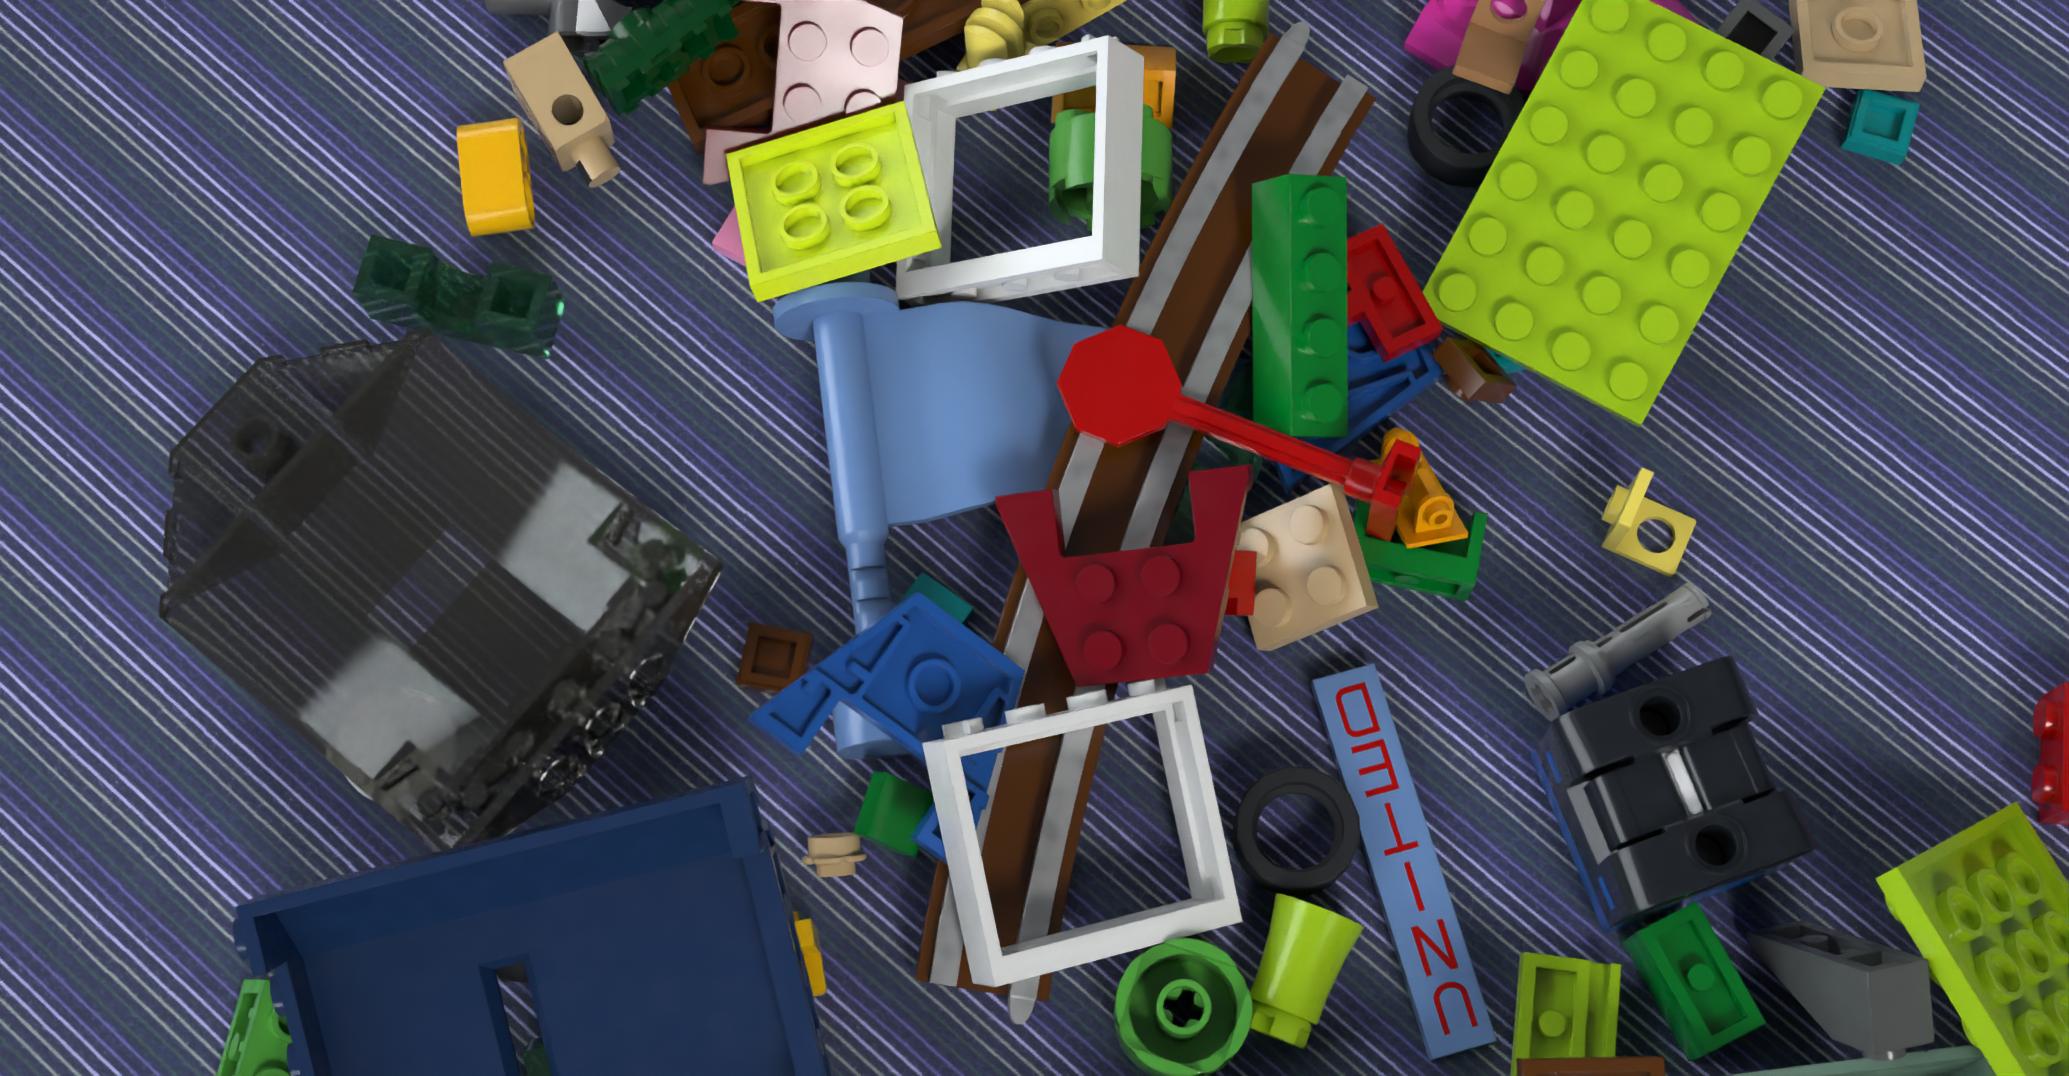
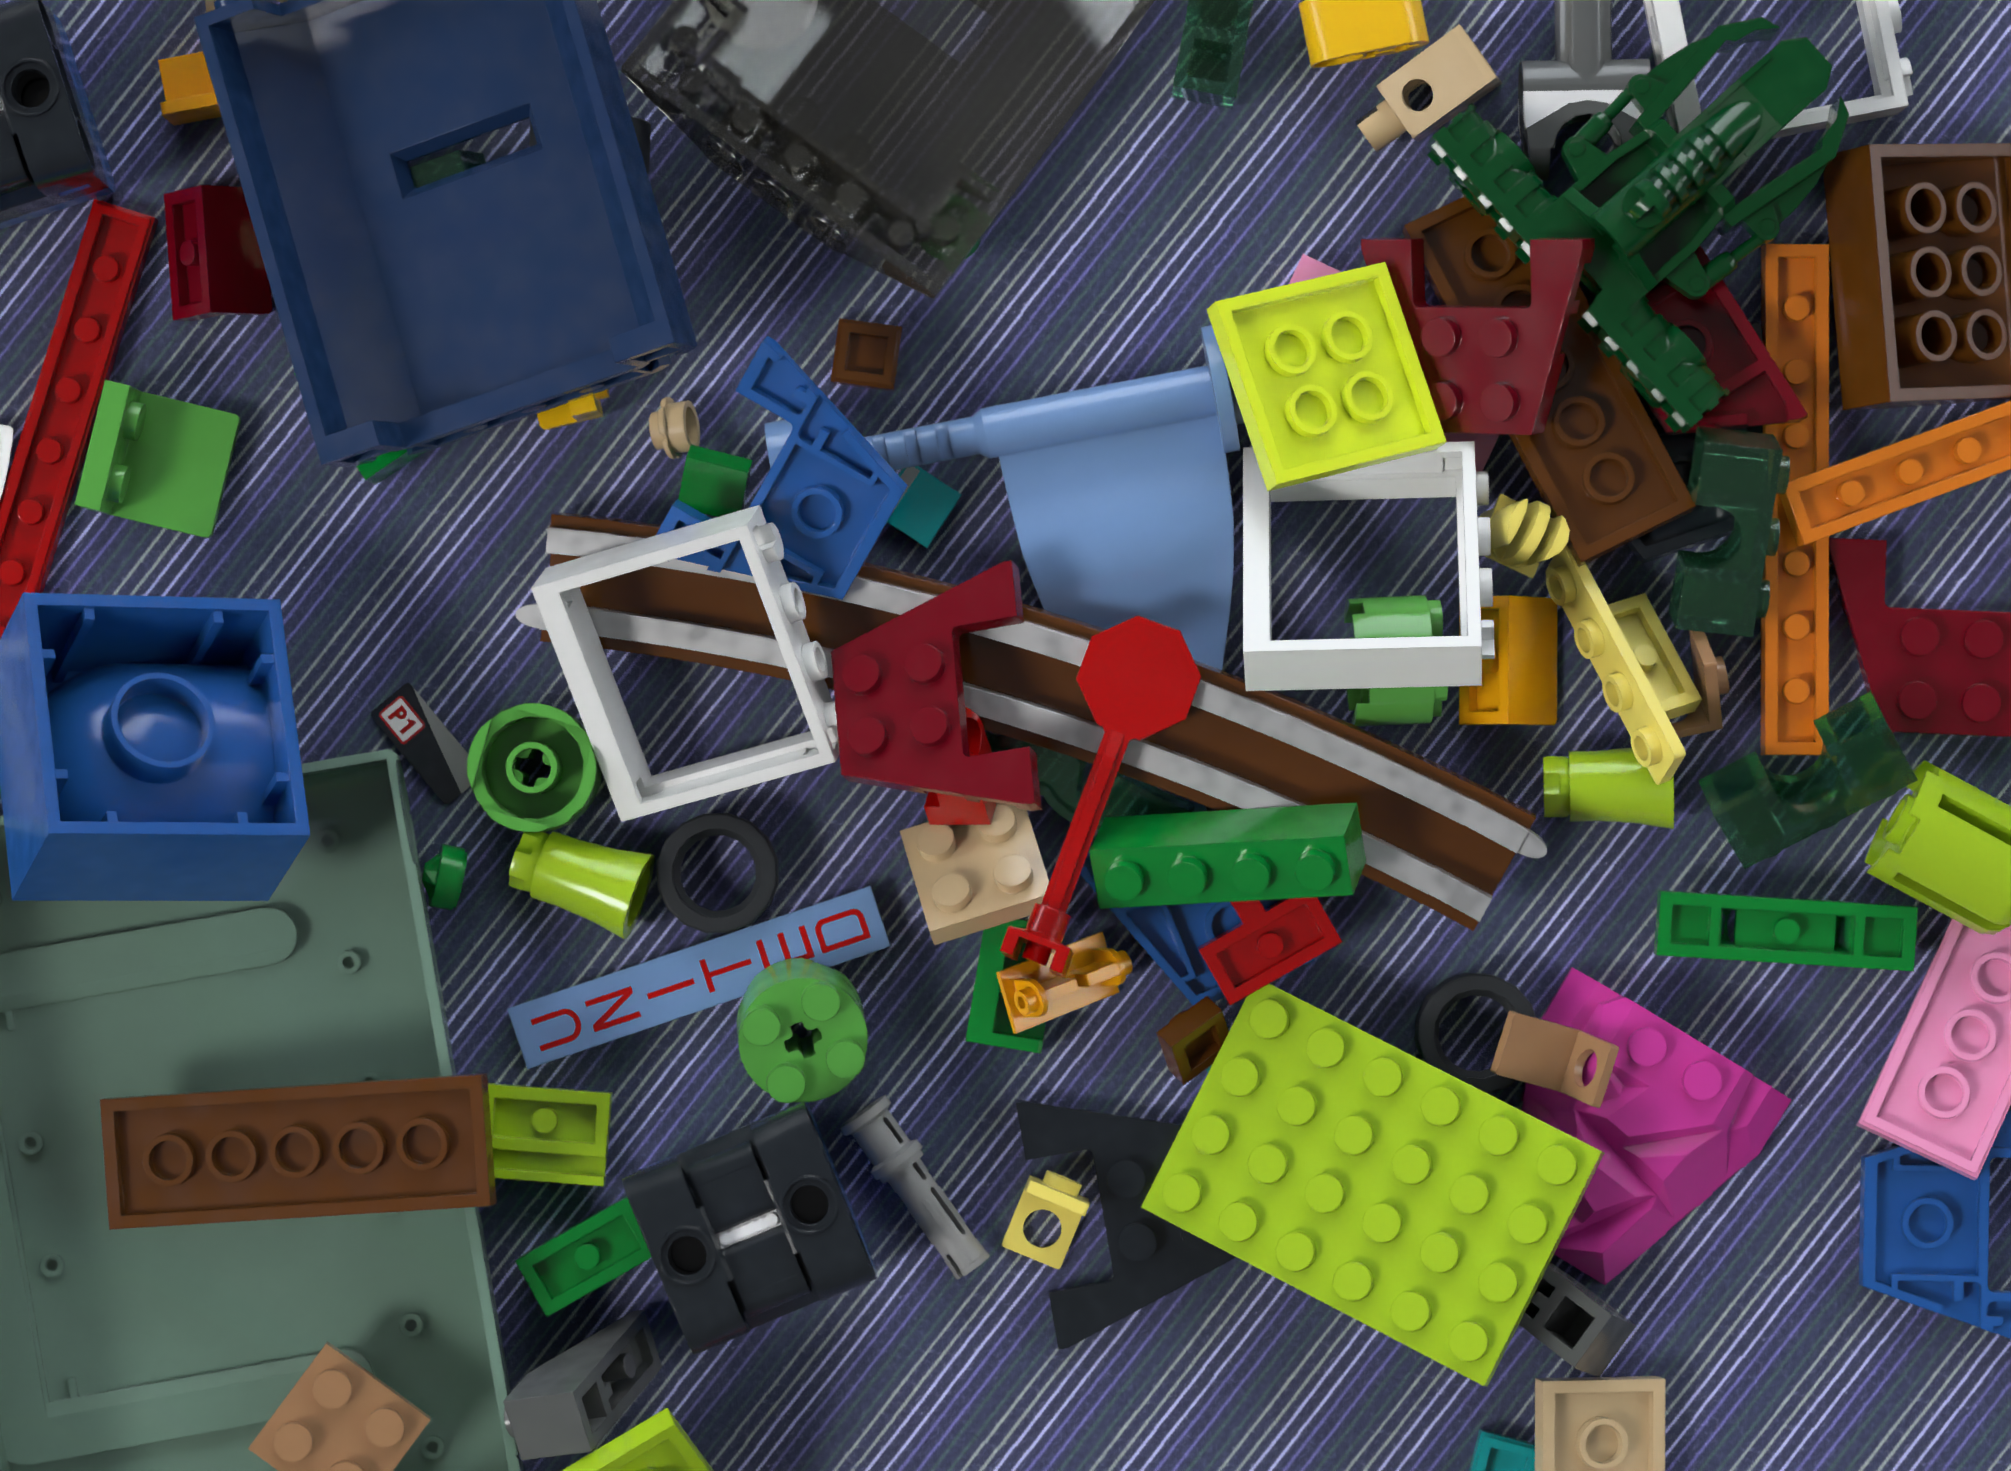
camera: 90 degrees right, 15 degrees up
none -> bright green brick [736,958,868,1103]
none -> black wing [1016,1101,1236,1350]

